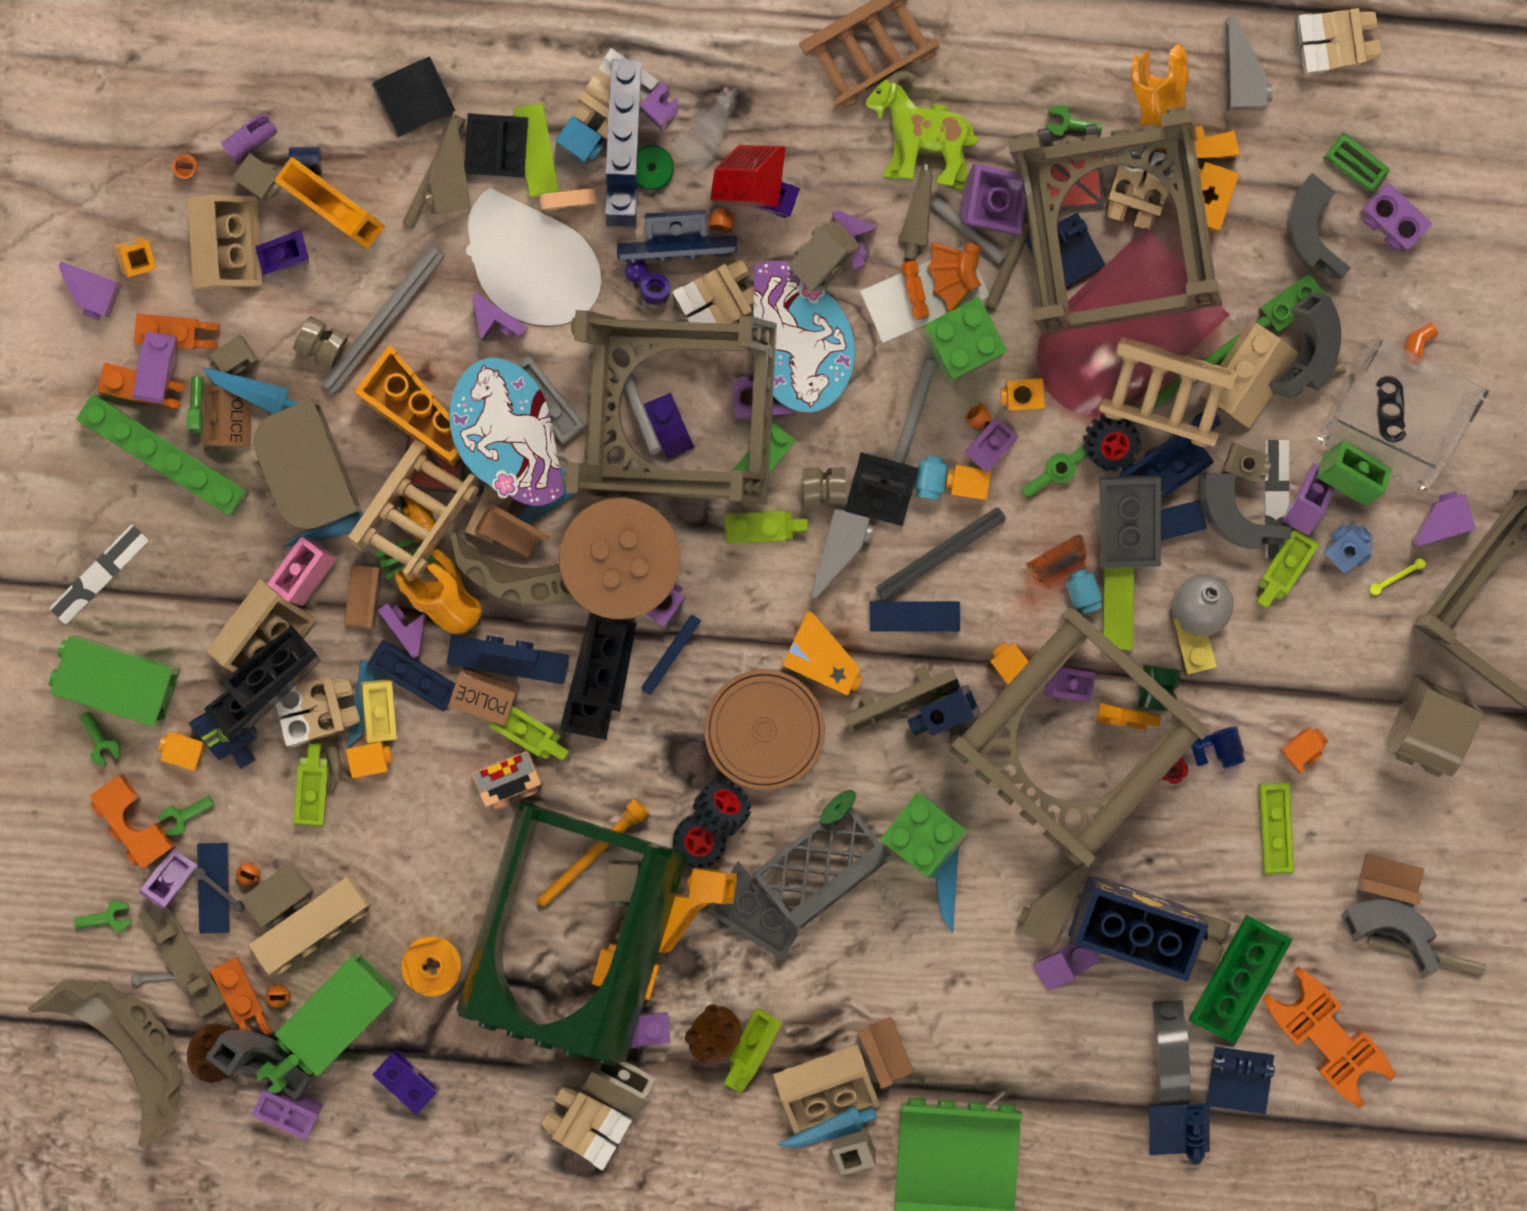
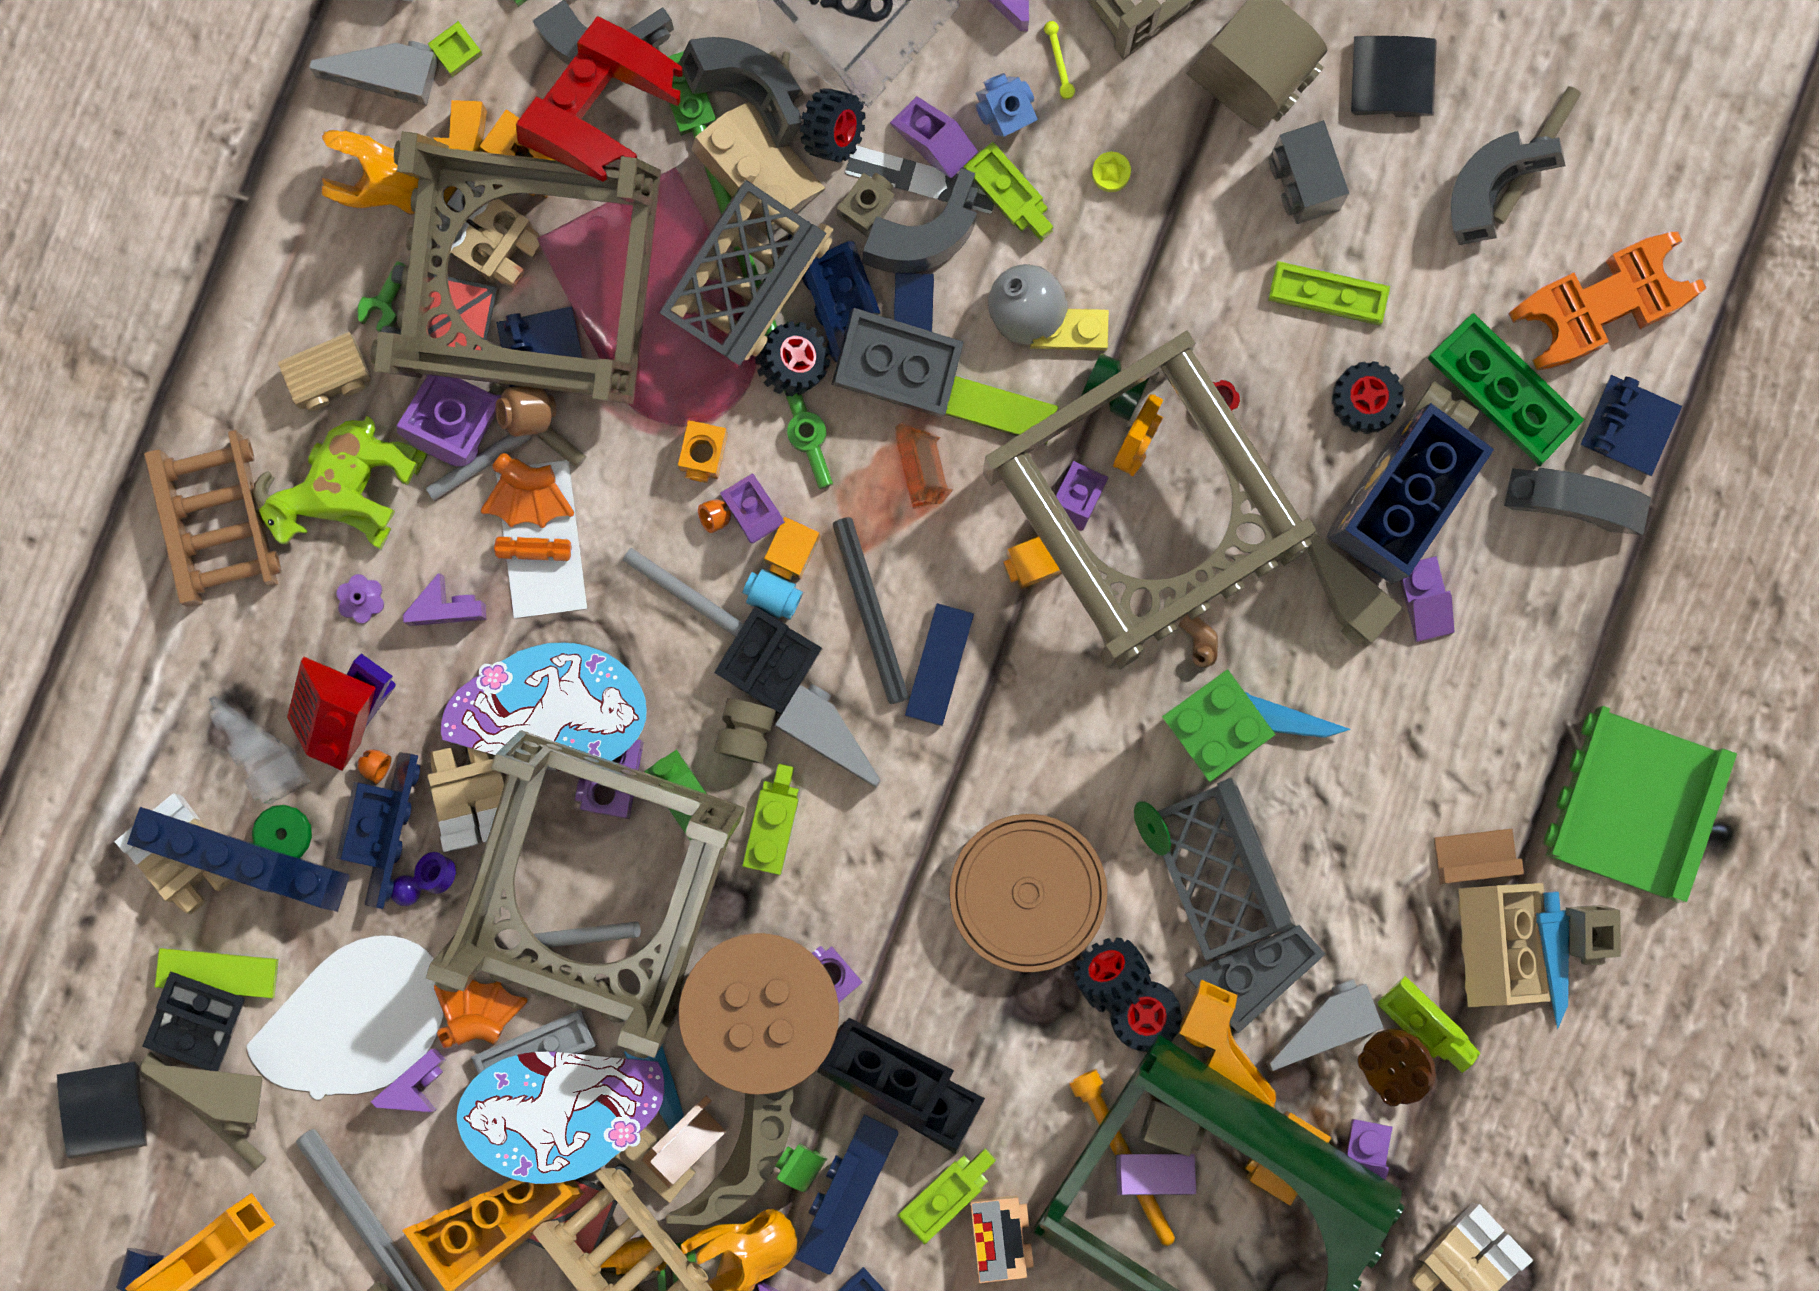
camera: 70 degrees left, 5 degrees down
medium nougat panel [448,667,520,726] -> none
light nougat beam [539,189,598,211] -> none
dark azure brick [555,116,604,164] -> none
dark tan brick [582,1061,656,1118] -> none
medium lavender hinge [640,81,679,132] -> none
dark blue tile [641,615,702,695] -> none
dark purple slope [644,392,695,460] -> none
light orange slope [782,611,863,696] -> none
dark tan brick [789,221,861,292] -> none
dark tan hinge [843,666,960,735] -> none
dark tan bar [898,156,932,260] -> none
dark blue torso [908,685,980,736] -> none
bright green brick [921,297,1007,385] -> none
medium azure brick [1065,568,1103,615] -> none
dark blue hinge [1149,1103,1210,1164] -> none
clear blue piece [1191,726,1246,768] -> none
orange brick [1279,727,1328,774] -> none
bright green brick [1316,440,1393,506] -> none
medium nougat panel [1357,853,1424,905] -> none
none -> tan brick [278,332,372,411]
none -> medium lavender plant [336,574,384,623]
none -> lime tile [427,21,483,77]
none -> orange arm [434,980,528,1048]
none -> medium nougat head [495,386,557,437]
none -> red wedge [516,16,683,182]
none -> dark grey fence [658,179,827,366]
none -> bright green slope [775,1143,828,1192]
none -> black wheel [800,88,866,162]
none -> neon yellow tile [1092,151,1131,192]
none -> lavender tile [1116,1154,1196,1195]
none -> medium nougat arm [1178,614,1218,668]
none -> light grey slope [1266,979,1384,1071]
none -> dark grey brick [1269,120,1349,224]
none -> black wheel [1331,361,1404,434]
none -> black slope [1351,36,1437,117]

